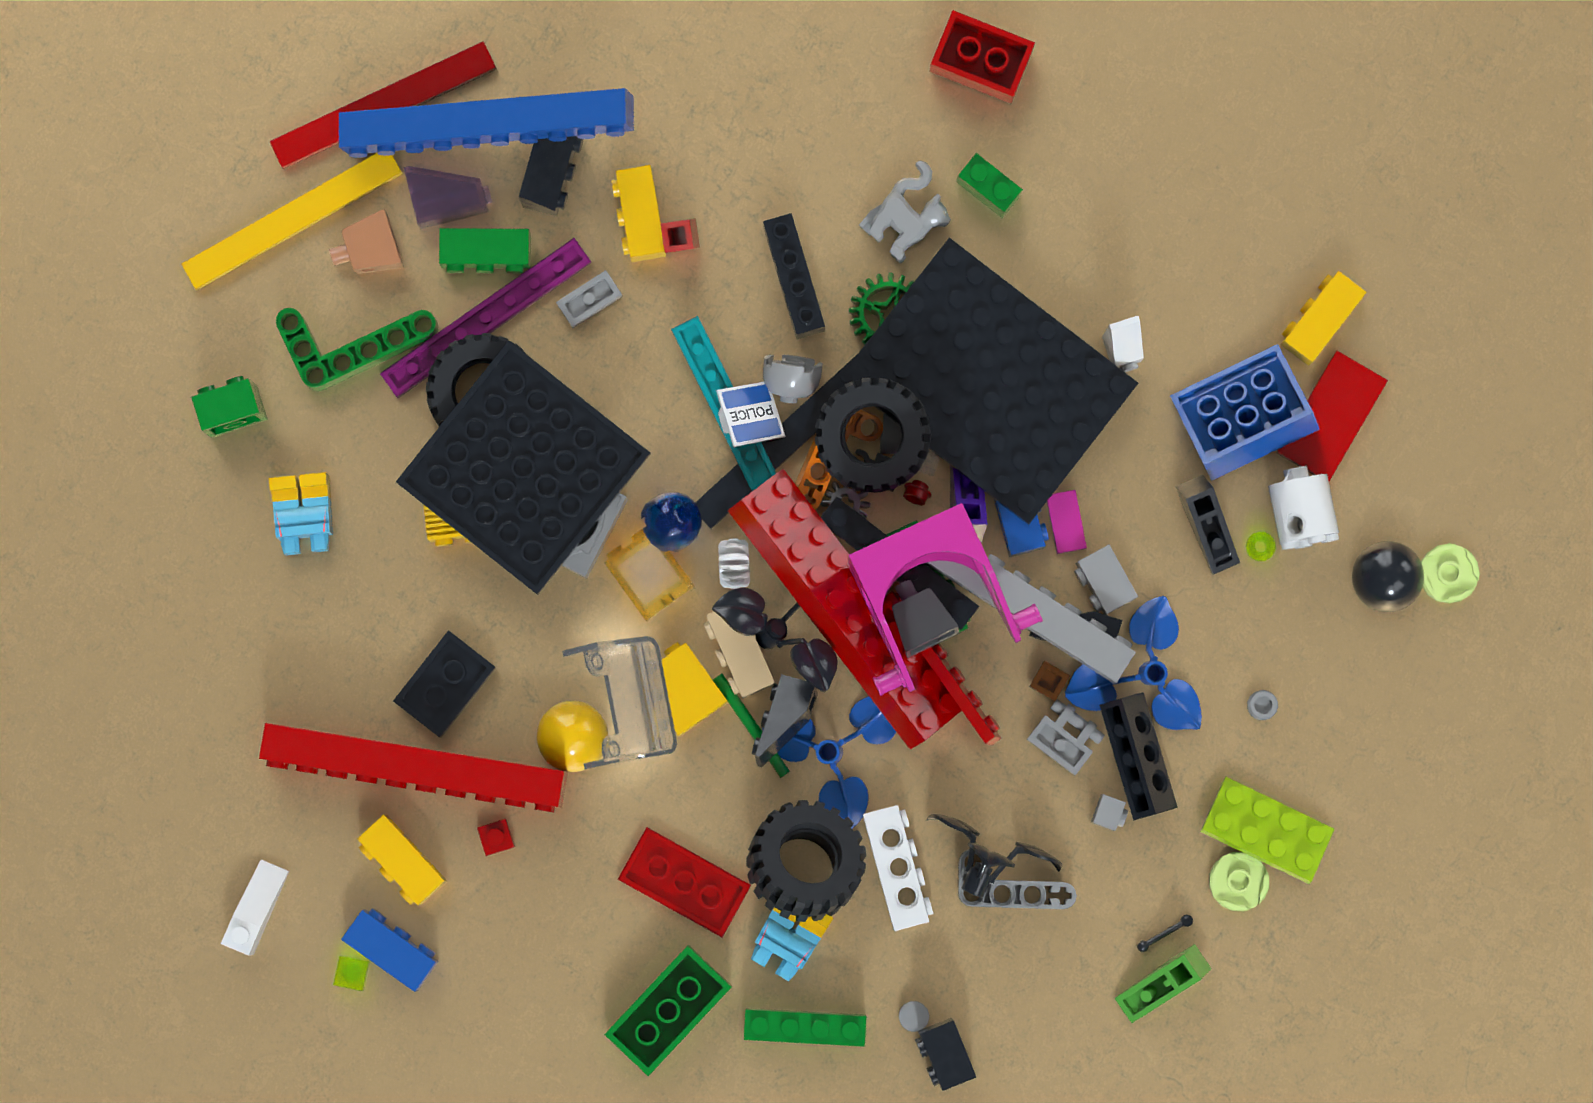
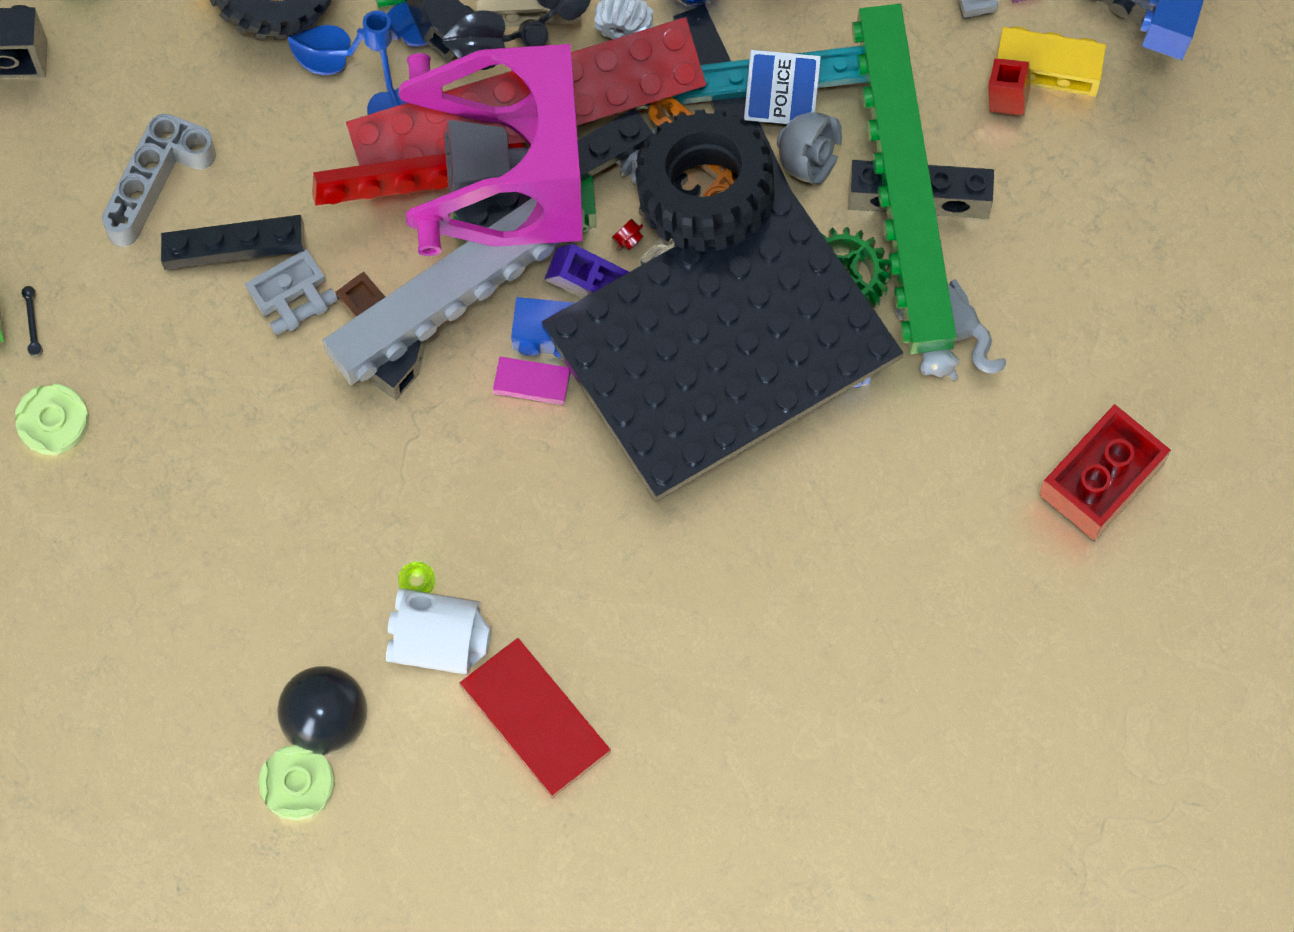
camera: 110 degrees right, 15 degrees down
white brick [863,805,933,931] -> none
light grey tile [899,1001,929,1032] -> none
black plant [927,814,1062,898] -> none
green brick [956,153,1023,218] -> none
blue plant [1065,596,1202,730] -> none
light grey brick [1074,545,1138,615] -> none
light grey plate [1091,794,1128,831] -> none
black brick [1099,692,1178,821] -> none
white slope [1102,316,1144,372] -> none
blue slope [1170,344,1320,481] -> none
black slope [1176,475,1240,575] -> none
lime plate [1200,777,1334,884] -> none
light grey tile [1247,690,1278,720] -> none
yellow brick [1280,271,1367,366] -> none
none -> black plate [161,215,304,270]
none -> green brick [852,3,957,354]

